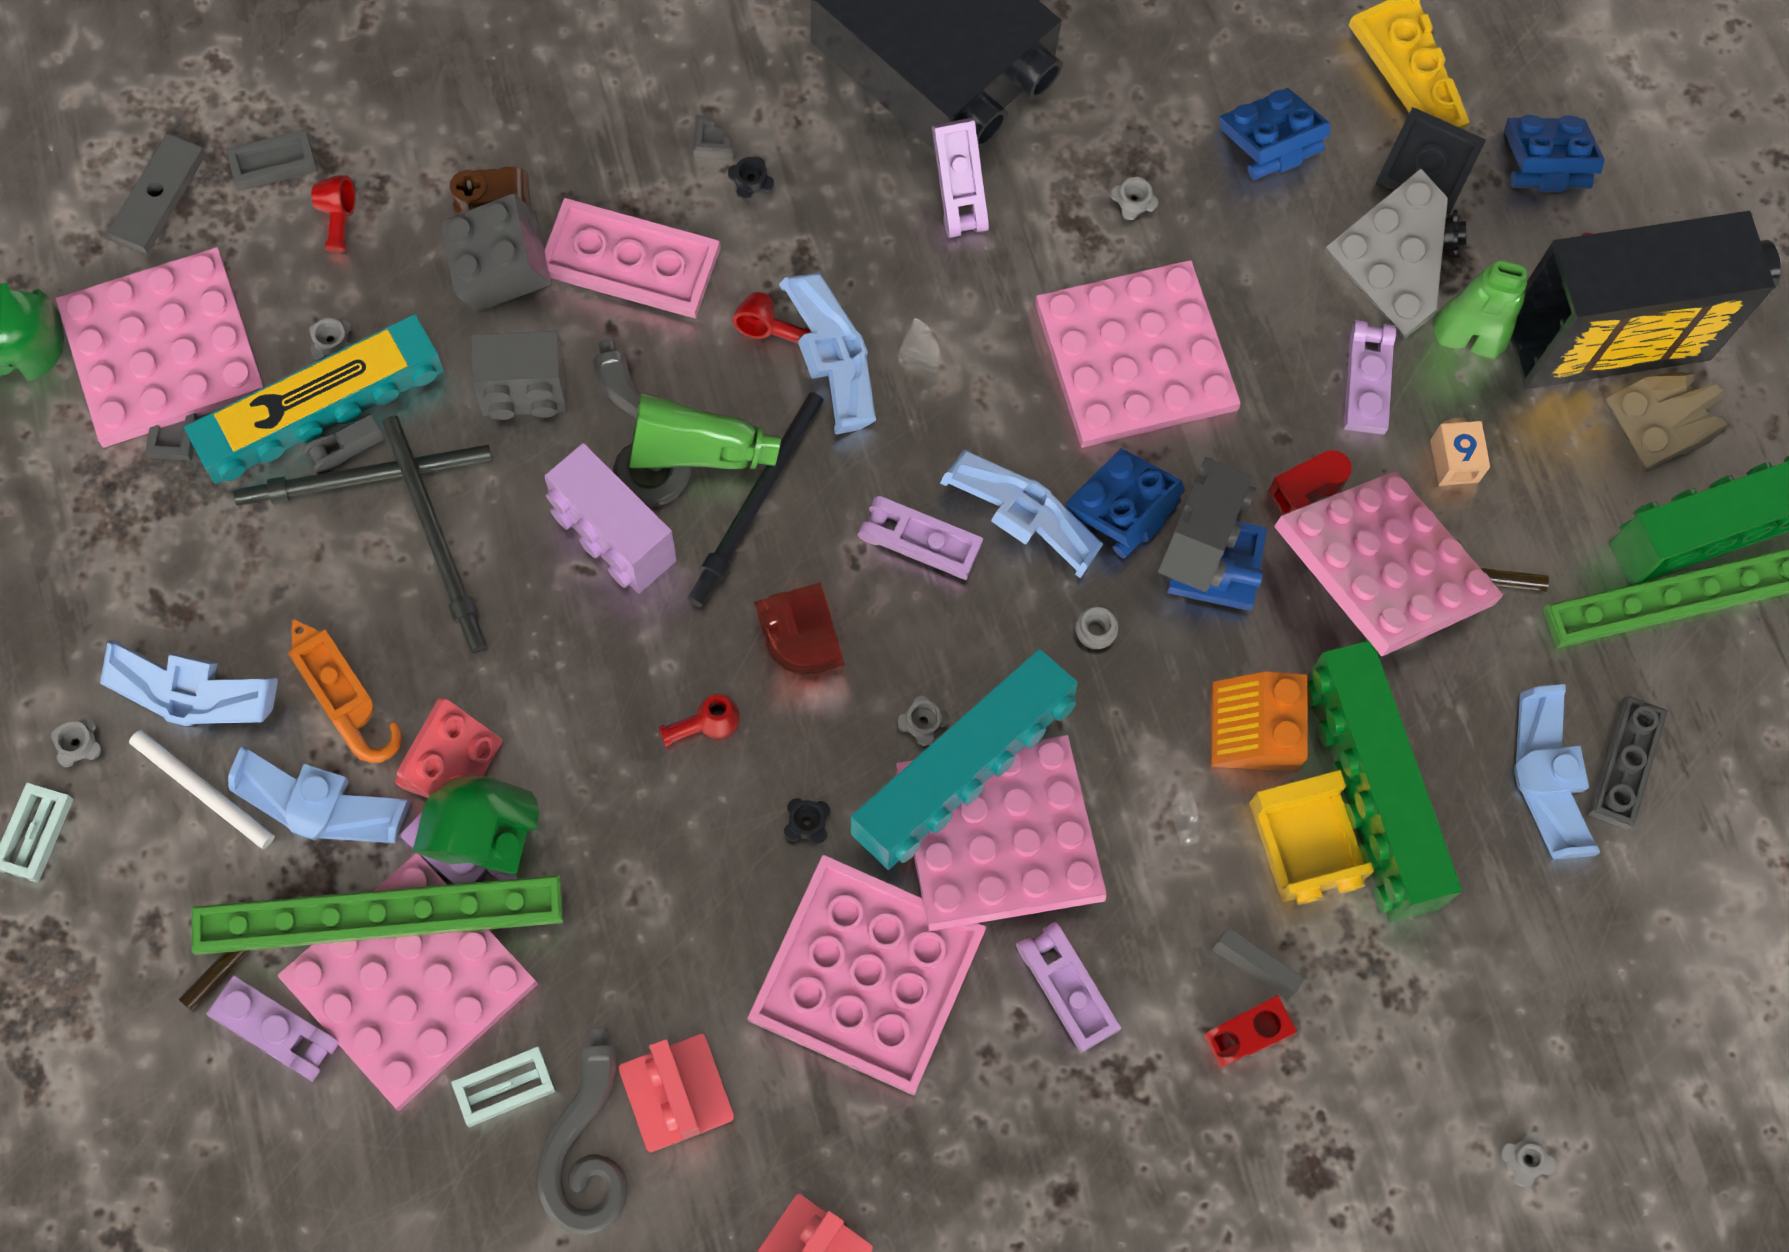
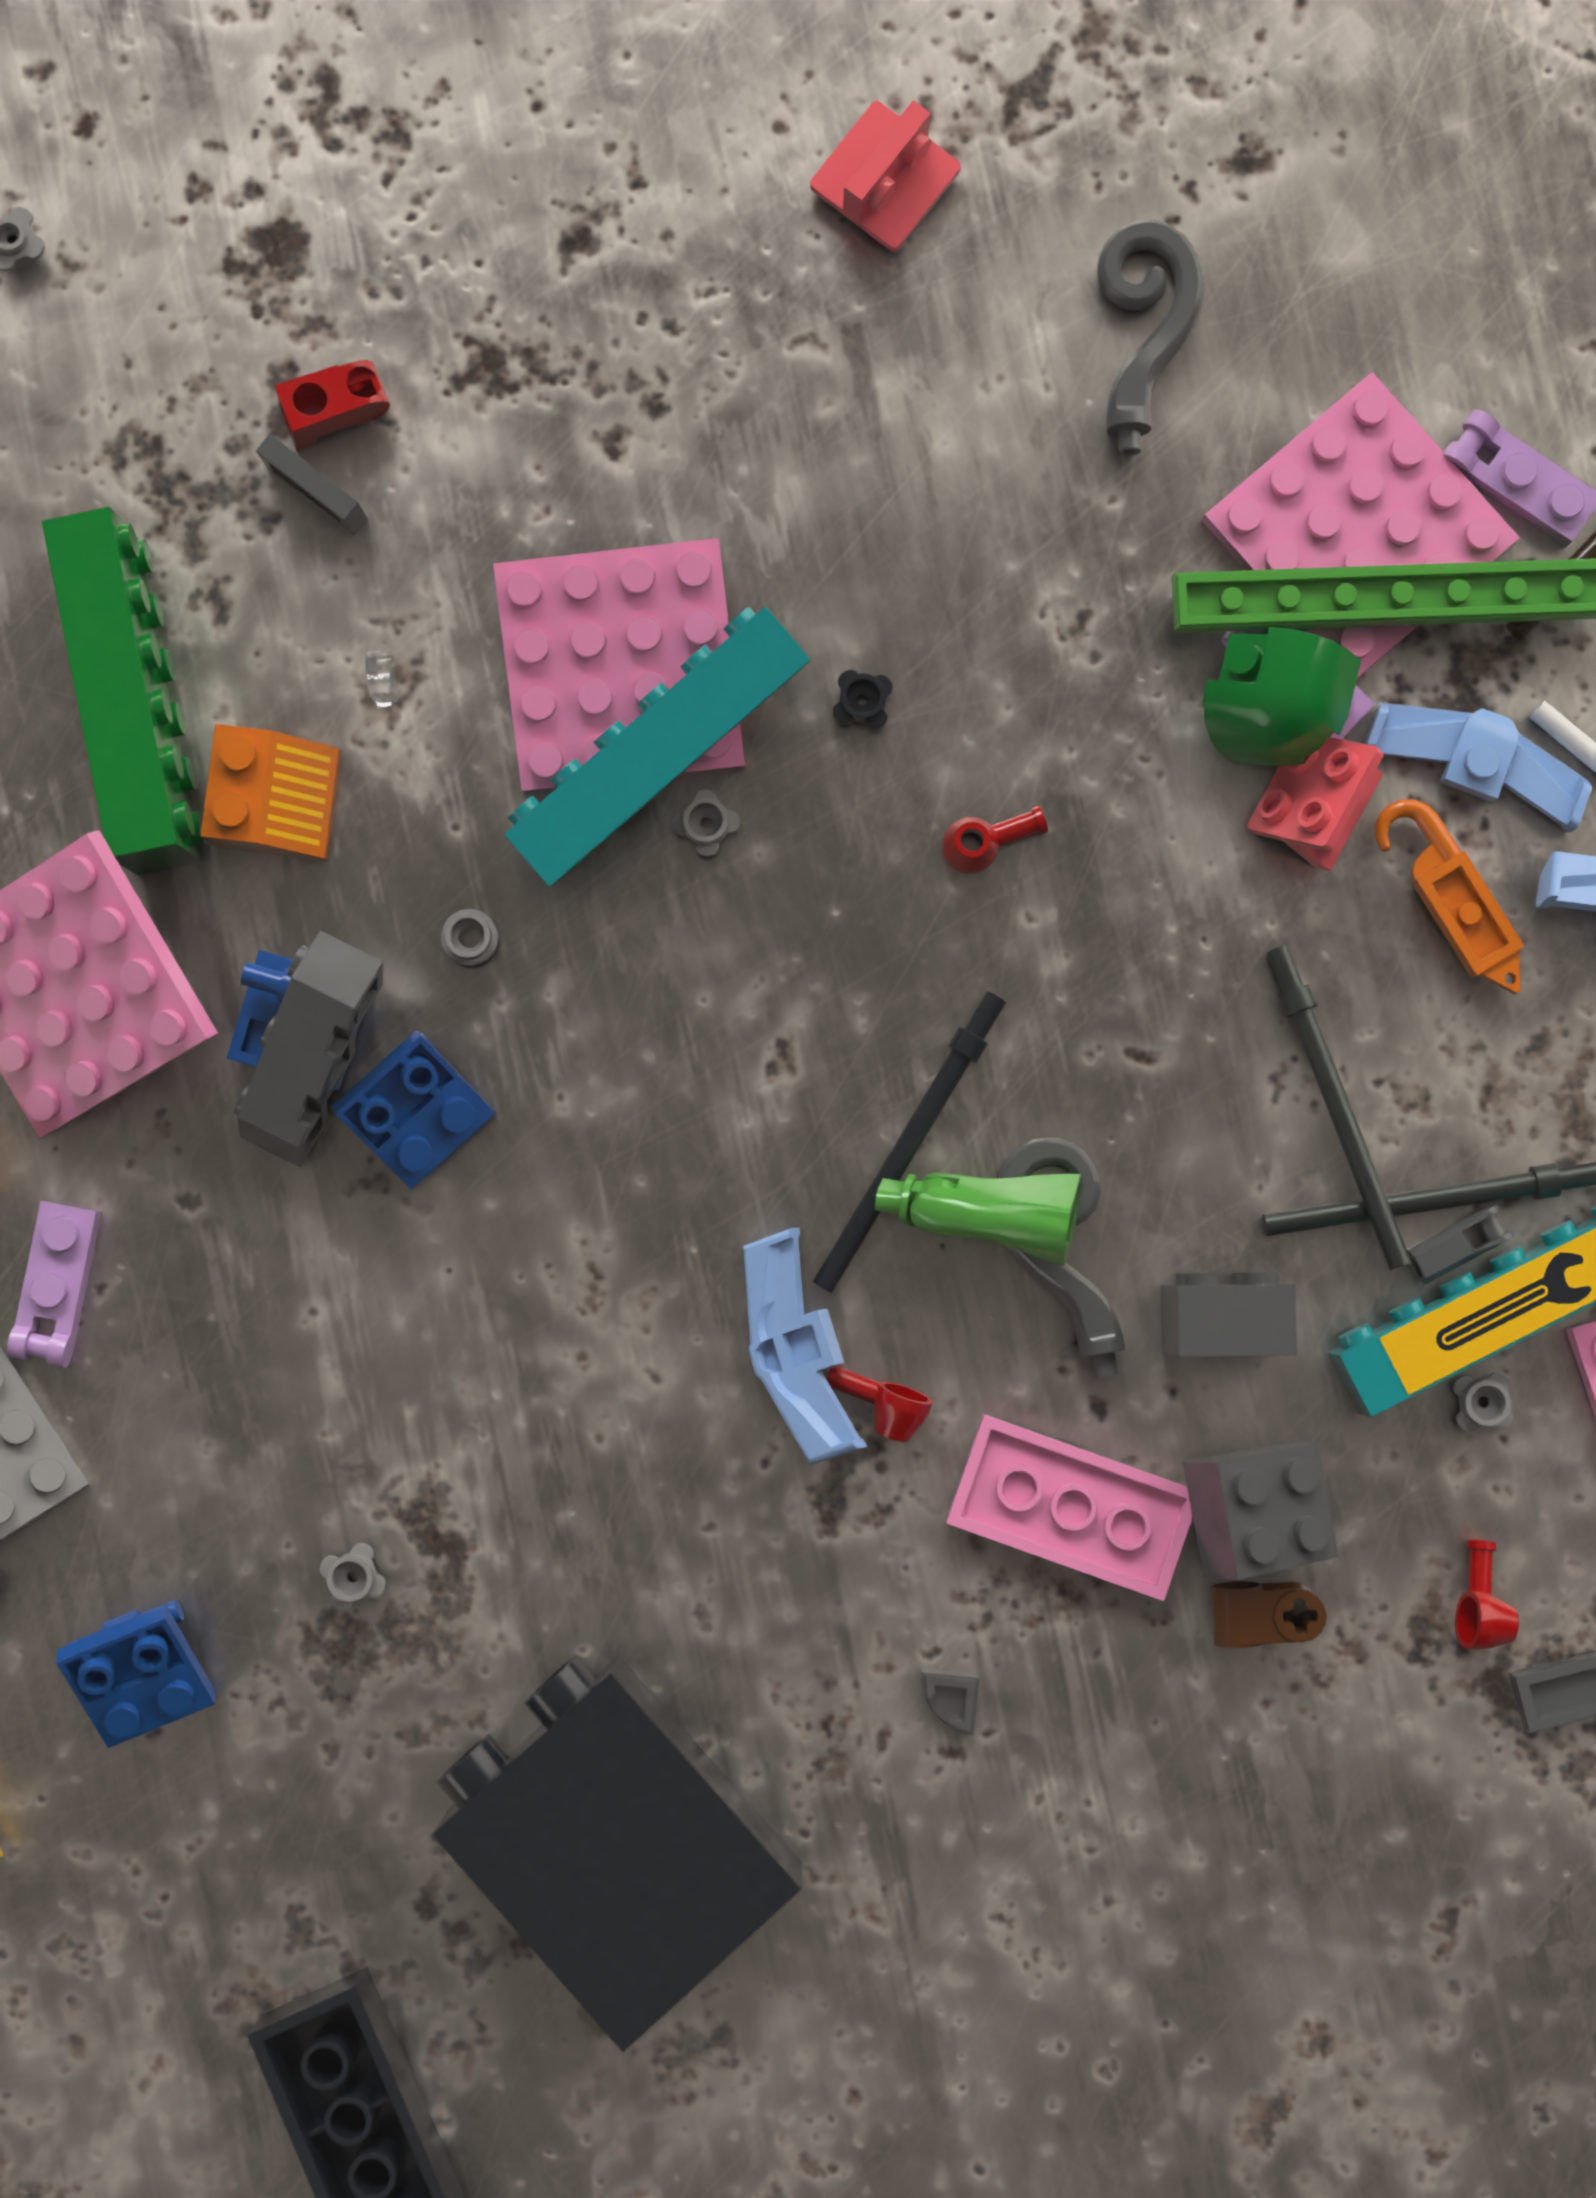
camera: 170 degrees left, 15 degrees up
light aqua tile [451,1047,556,1127] -> none
lavender brick [544,443,676,594] -> none
coral bracket [618,1034,734,1153] -> none
black plate [728,157,774,200] -> none
bright pink plate [747,855,987,1095] -> none
clear red brick [754,582,846,675] -> none
lavender plate [857,496,984,580] -> none
clear tile [898,318,940,373] -> none
lavender plate [932,118,989,238] -> none
light blue plate [940,450,1103,578] -> none
lavender plate [1016,921,1122,1053] -> none
bright pink plate [1035,260,1241,448] -> none
yellow panel [1249,770,1374,905] -> none
red leg [1268,450,1352,515] -> none

